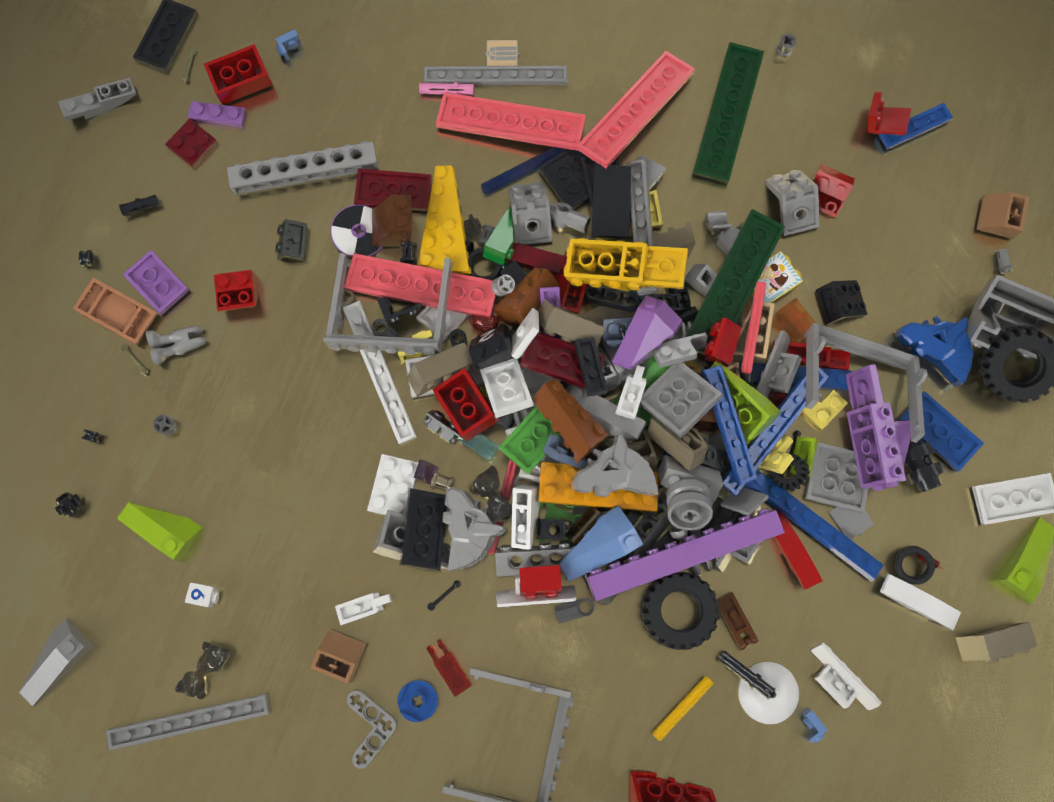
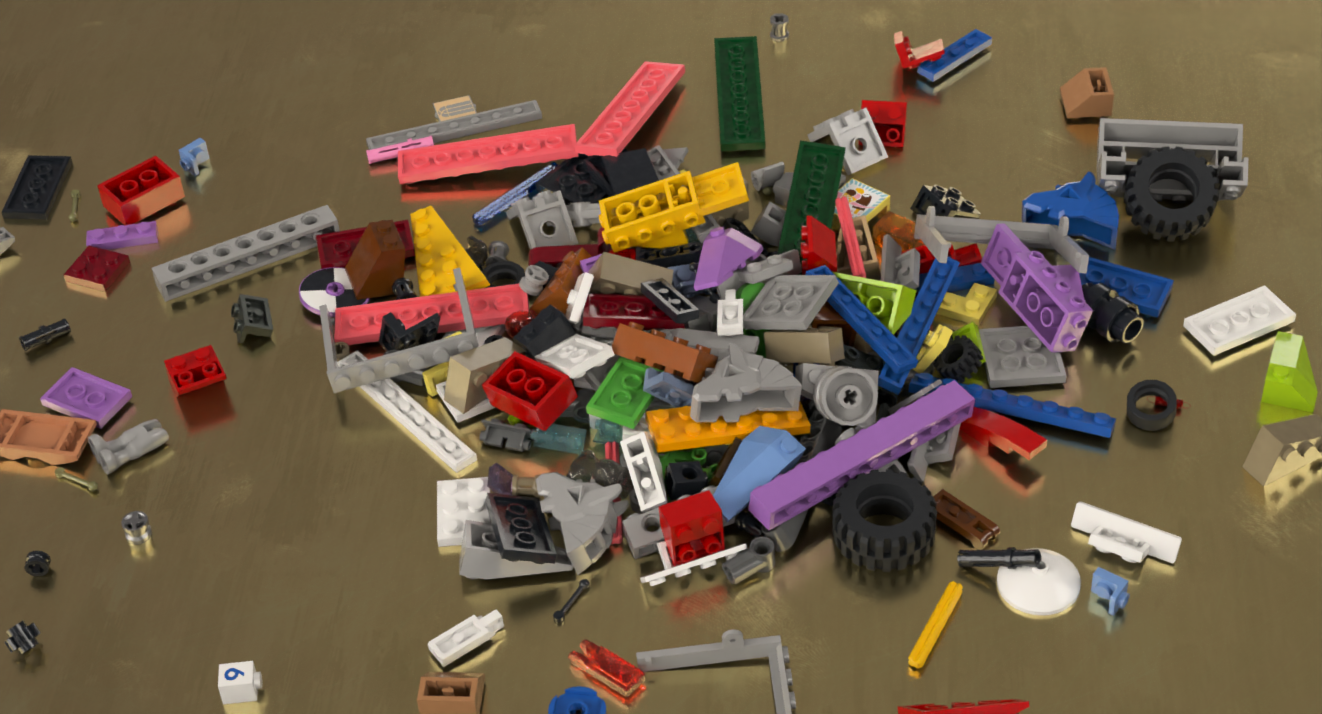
camera: 15 degrees left, 35 degrees down
lime wedge [117,502,203,561] -> none
slope [483,207,514,266] -> none
light grey piece [828,507,874,540] -> none
white slope [880,574,961,630] -> none

